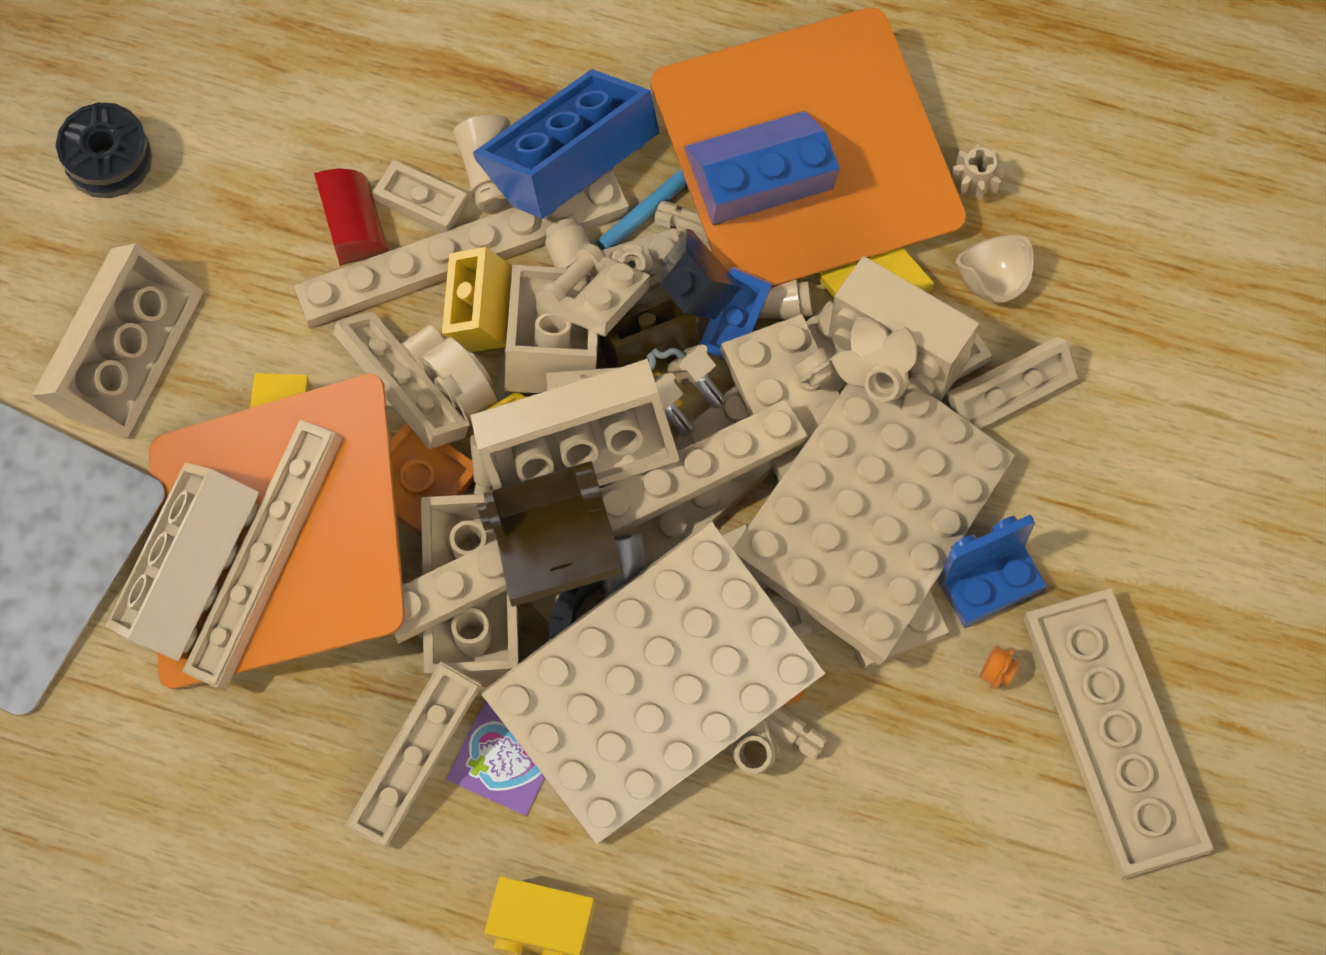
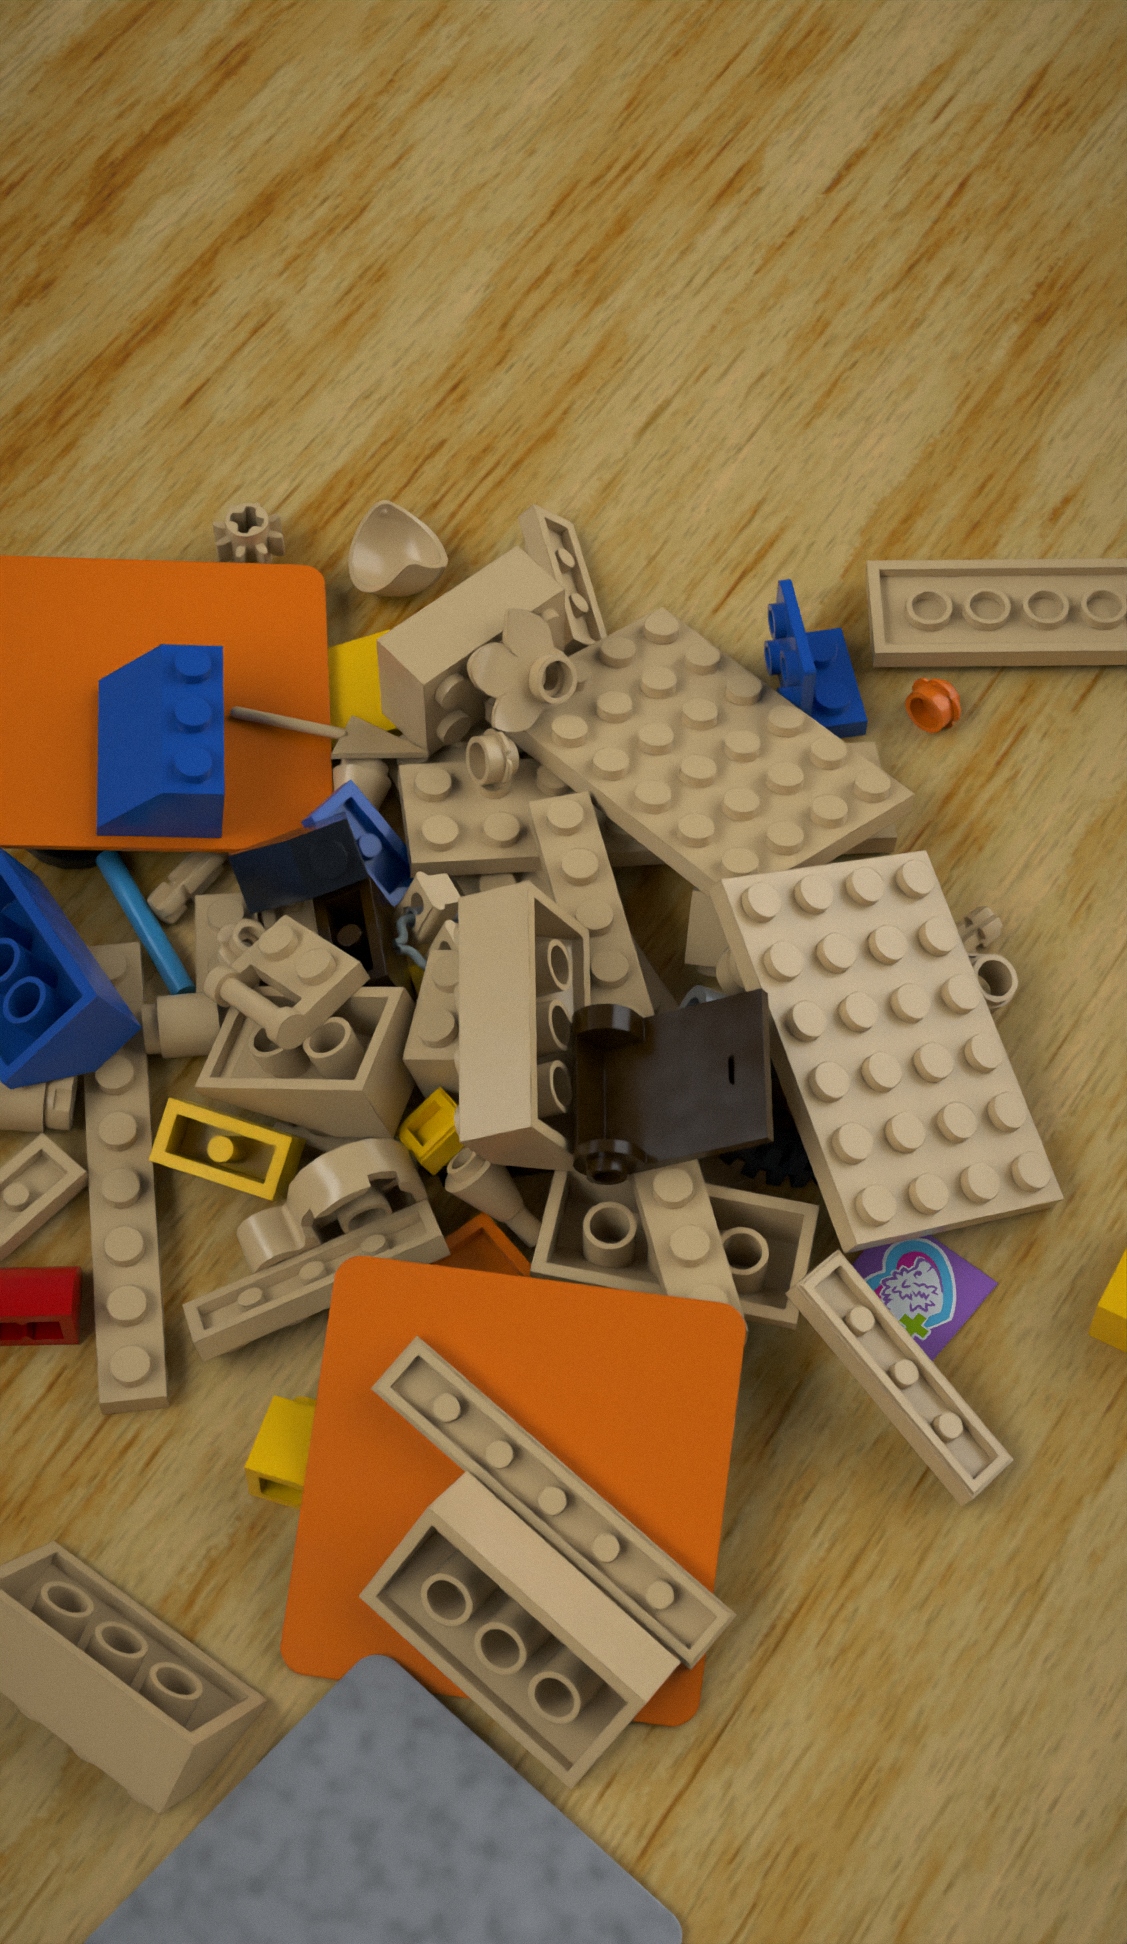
camera: 75 degrees left, 10 degrees down
none -> tan piece [230,706,430,759]

